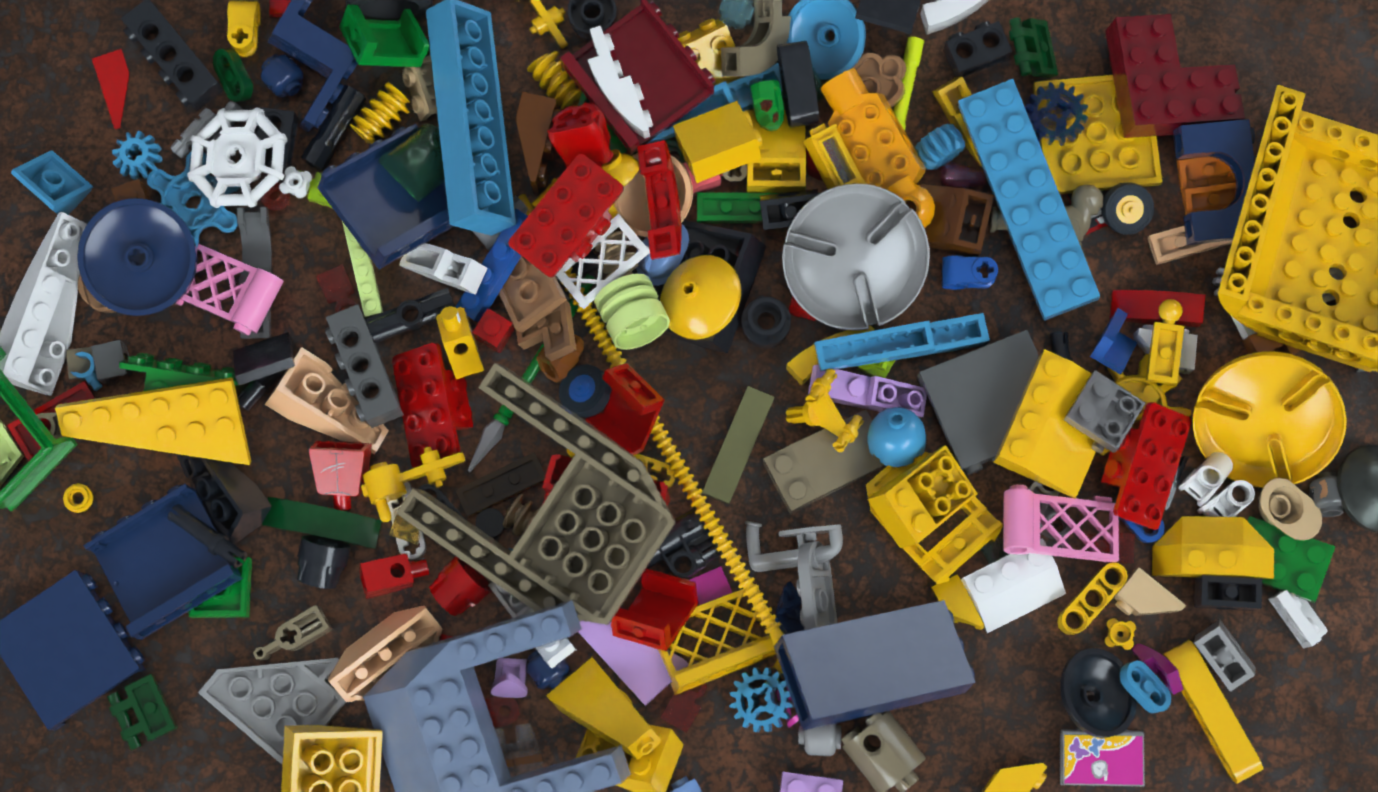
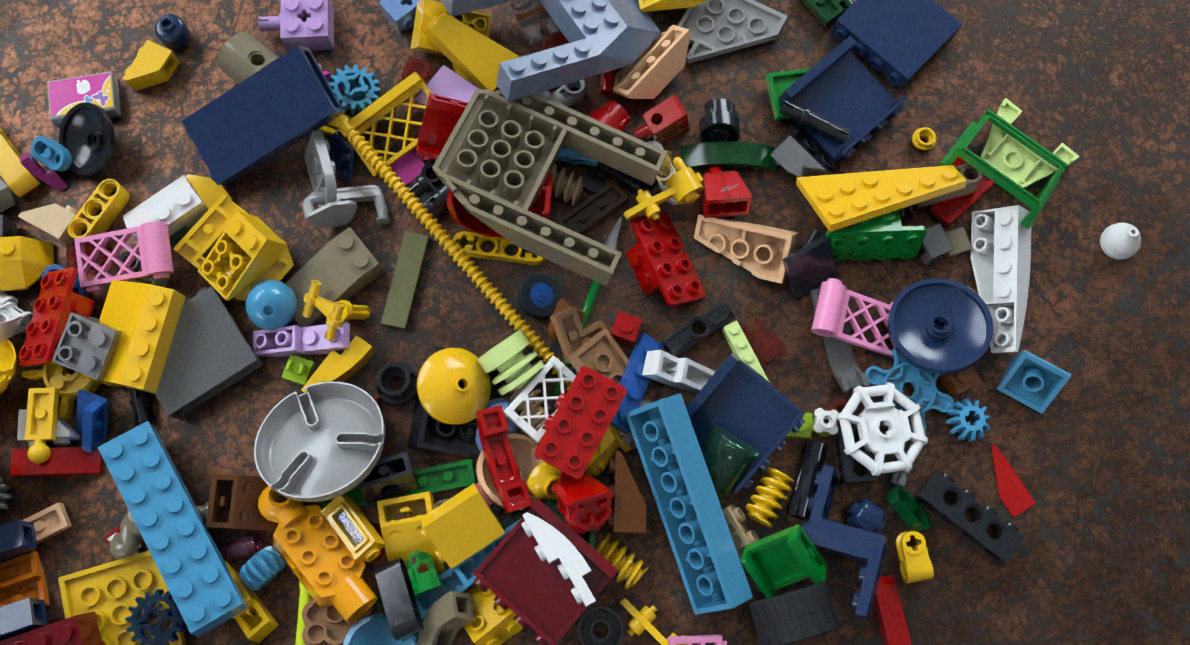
camera: 165 degrees right, 5 degrees down
dark azure piece [71,352,102,391] -> none
light grey axle [170,108,216,158] -> none
dark tan piece [253,605,333,661] -> none
dark grey brick [325,304,404,428] -> none
yellow torso [436,306,484,379] -> none
red panel [585,363,665,456] -> none
dark azure slope [814,313,990,372] -> none
blue piece [942,256,998,290] -> none
black wheel [1101,182,1154,234] -> none
yellow plate [1104,618,1136,650] -> none

